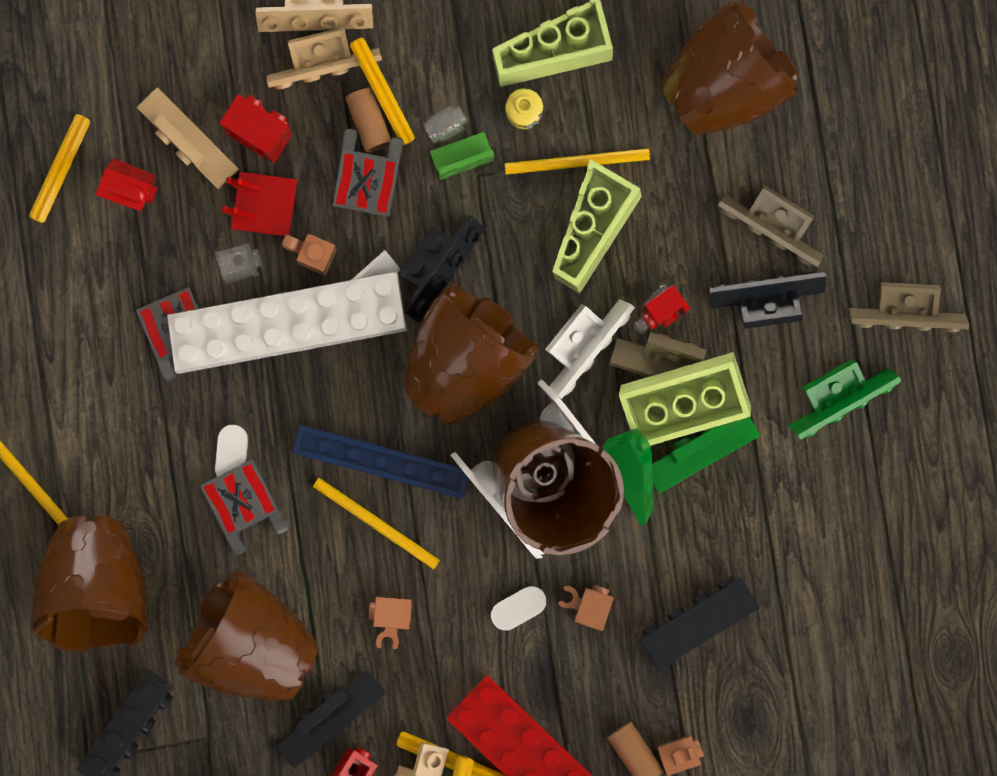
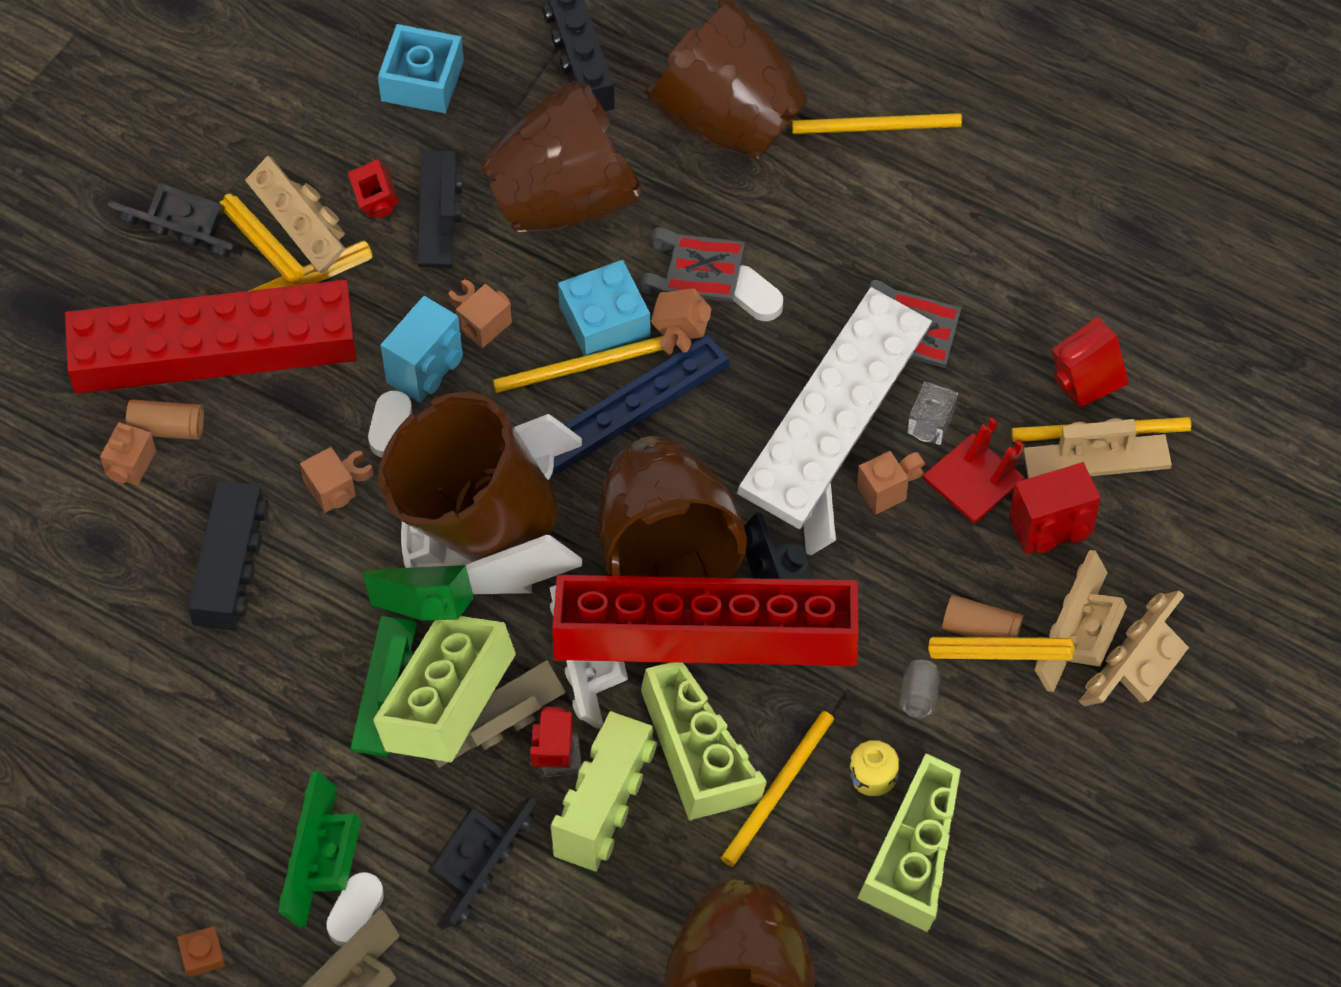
camera: 130 degrees right, 25 degrees down
yellow axle [29,114,90,223] -> none
flag [332,129,404,217] -> none
bright green panel [430,132,494,180] -> none
dark tan bracket [718,186,824,267] -> none
none -> dark orange plate [177,926,226,977]
none -> white tile [327,873,384,947]
none -> medium azure brick [381,296,463,403]
none -> yellowish green wedge [551,711,657,872]
none -> red brick [552,575,858,666]
none -> medium azure brick [558,260,651,356]
none -> nougat brick [651,288,712,355]
none -> yellow piece [1011,417,1191,442]

